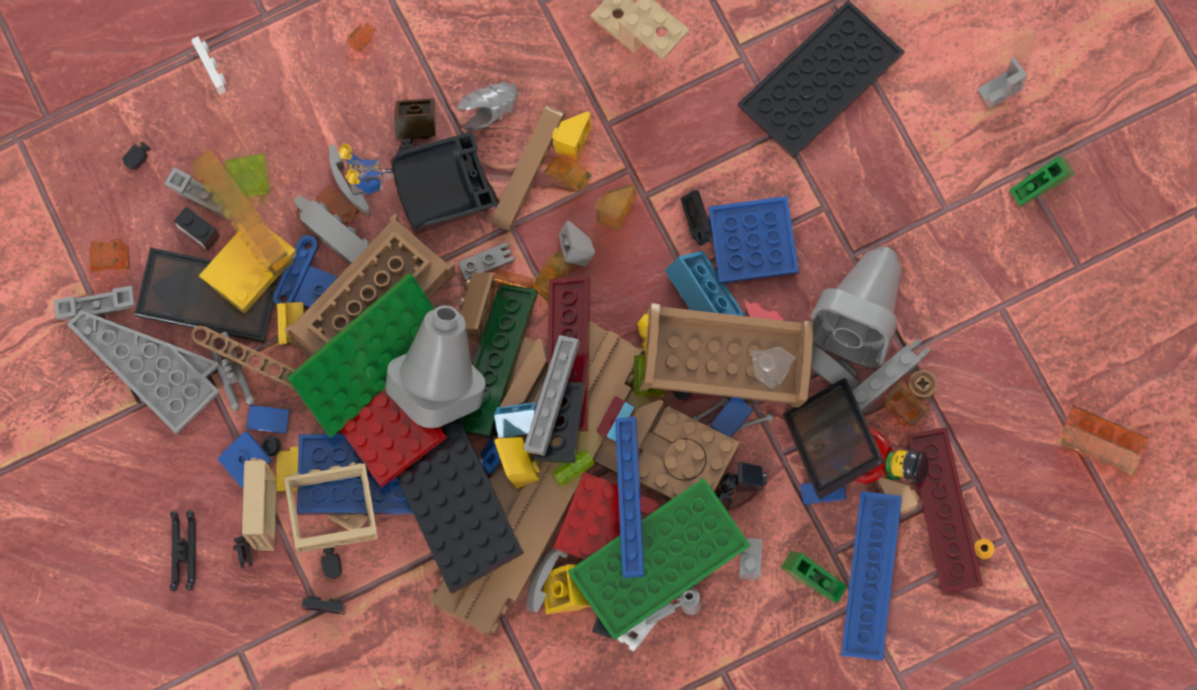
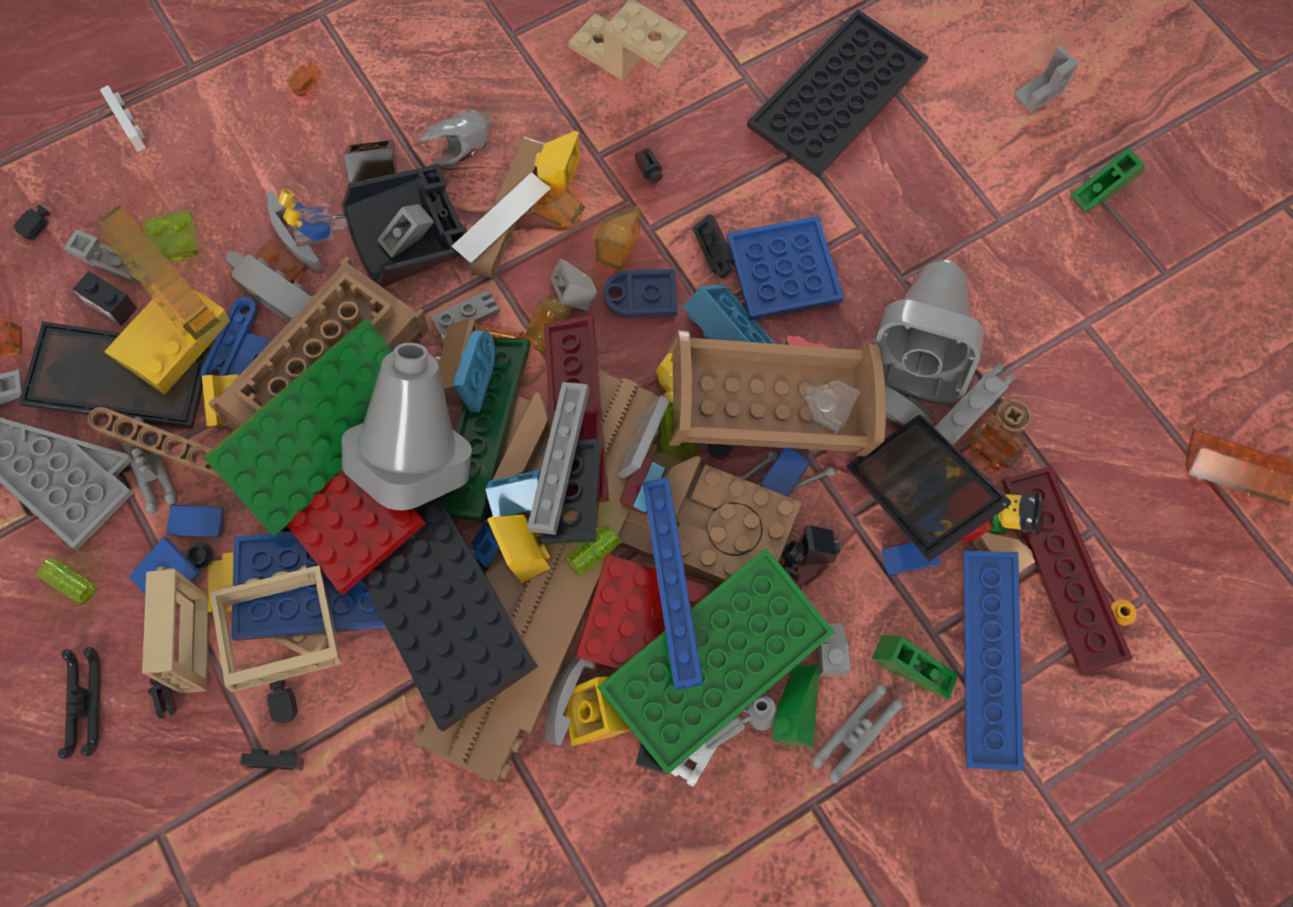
camera: 15 degrees left, 5 degrees down
none -> clear neon green axle [37,557,96,605]
none -> light grey slope [377,204,434,258]
none -> white sticker [452,172,551,263]
none -> dark azure plate [453,330,495,413]
none -> dark blue plate [604,269,677,318]
none -> light grey tile [615,395,669,479]
none -> black arm [635,148,663,183]
none -> green slope [772,665,820,747]
none -> light grey piece [812,685,903,784]

